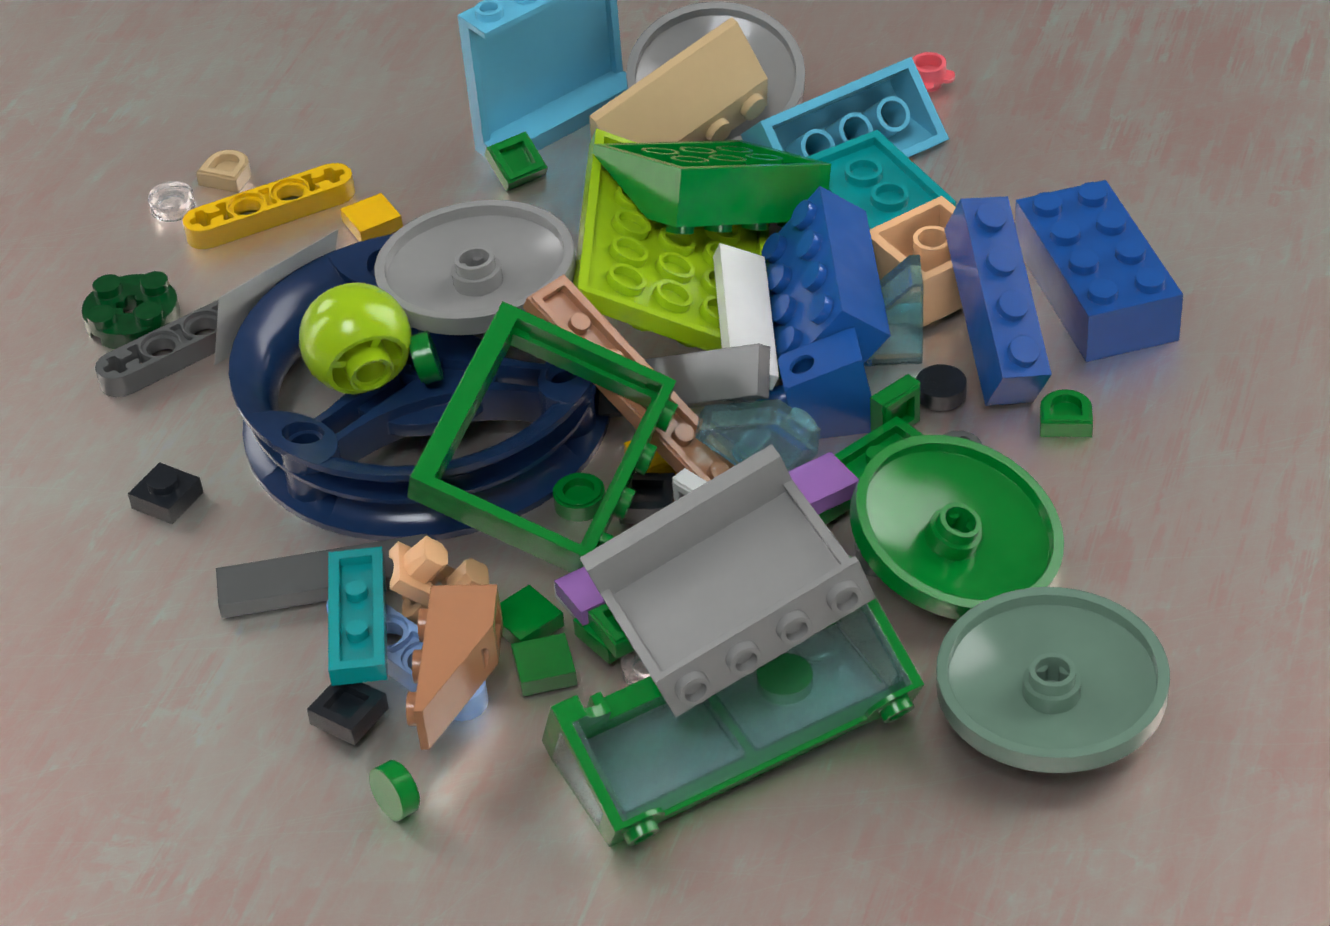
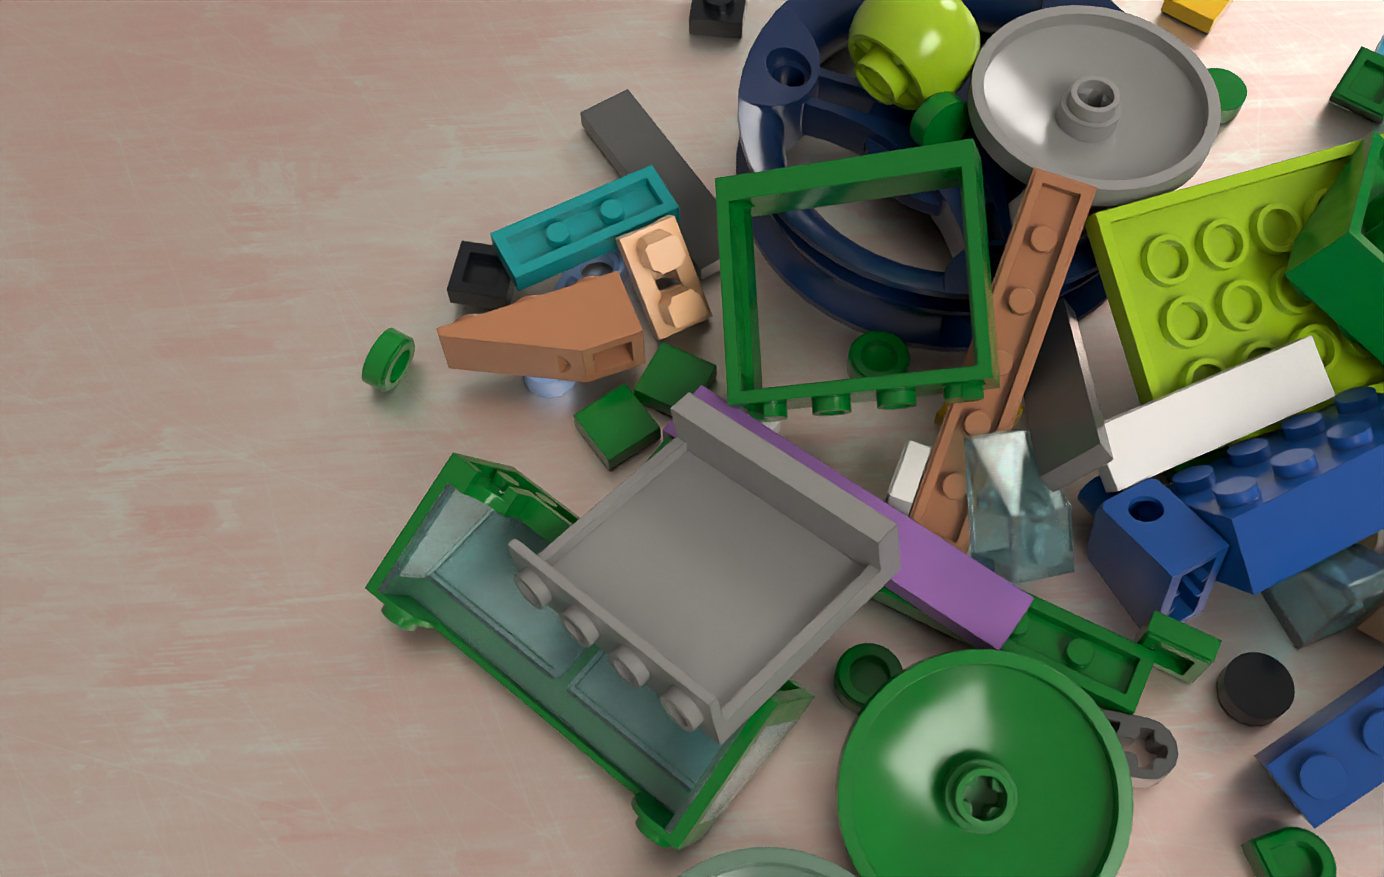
camera: 65 degrees right, 20 degrees up
black plate [619,473,675,524] -> none

